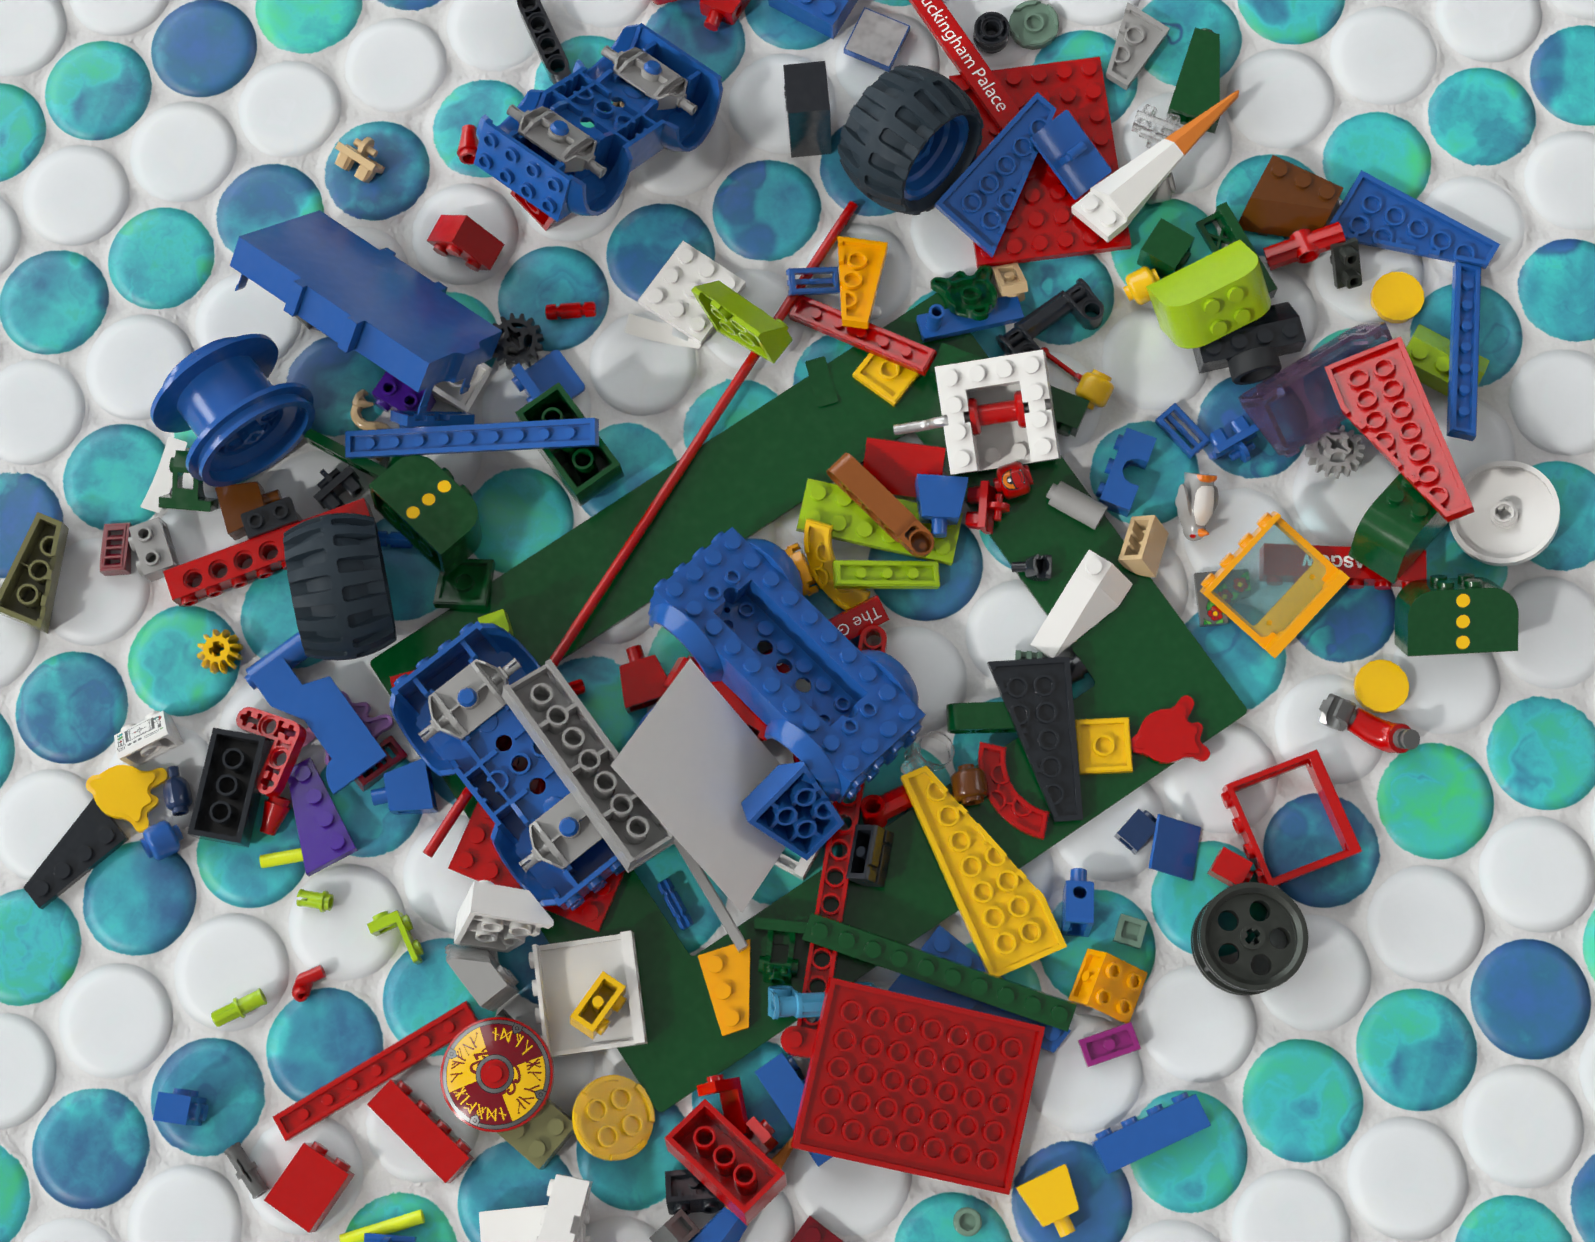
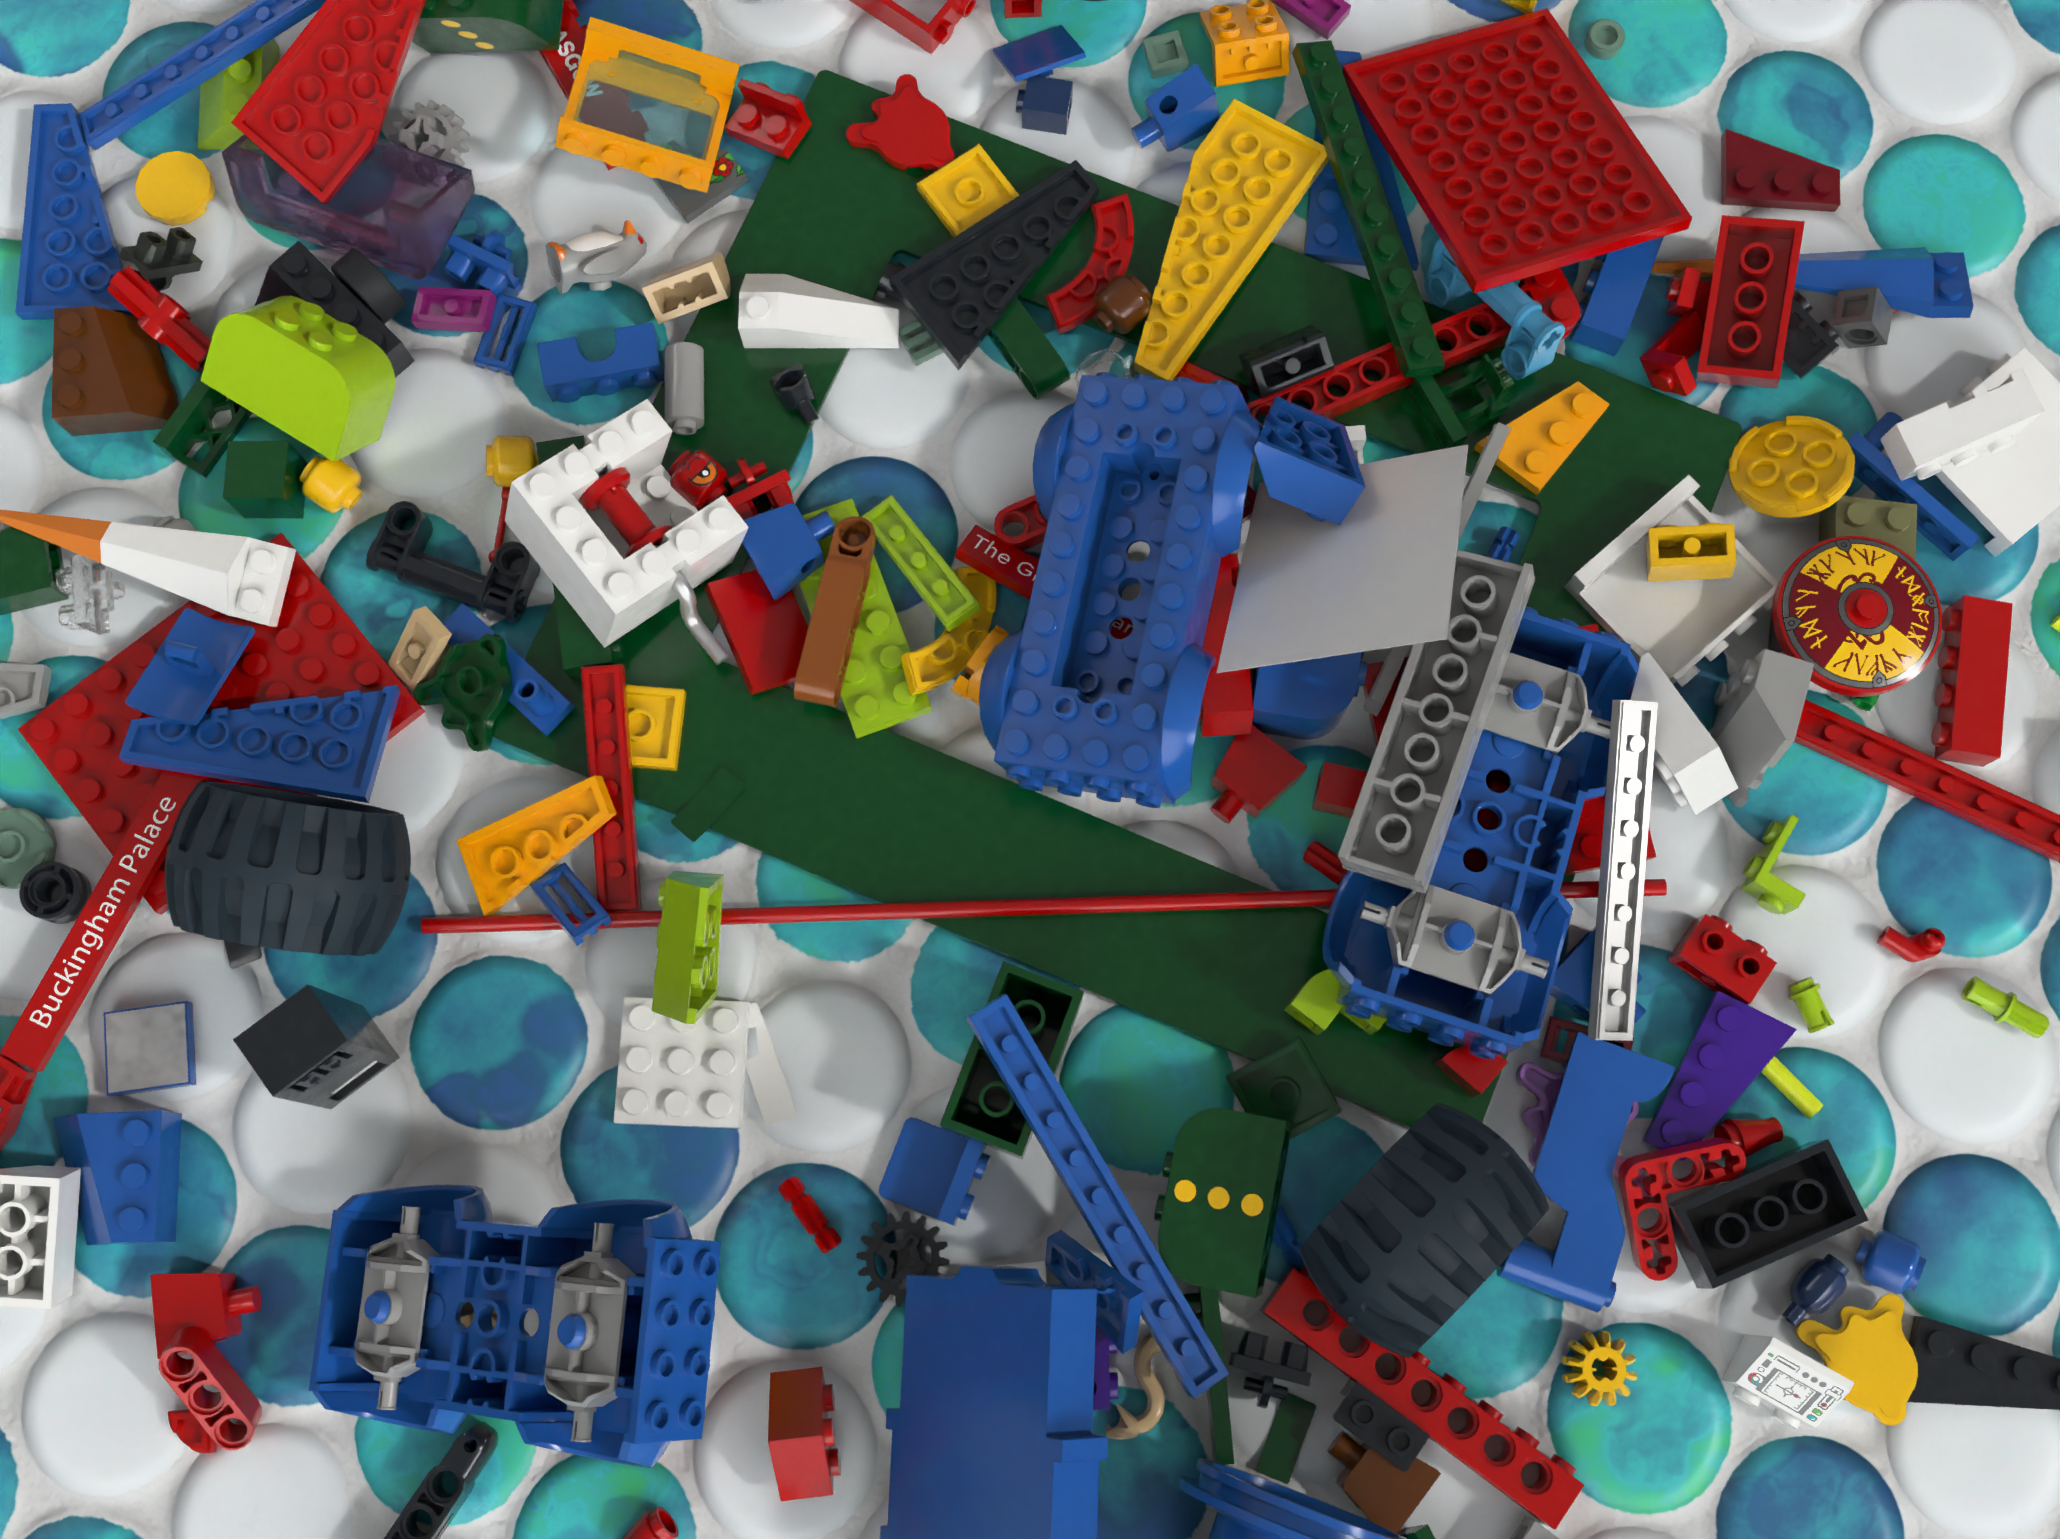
camera: 130 degrees left, 0 degrees up
none -> magenta plate [411,287,497,332]
none -> red bracket [724,78,812,160]
none -> dark green sticker [1257,1393,1316,1484]
none -> red brick [1311,762,1368,818]
none -> tile [1588,700,1658,1041]
none -> red brick [1667,914,1777,1005]
none -> blue piece [1847,412,1980,561]

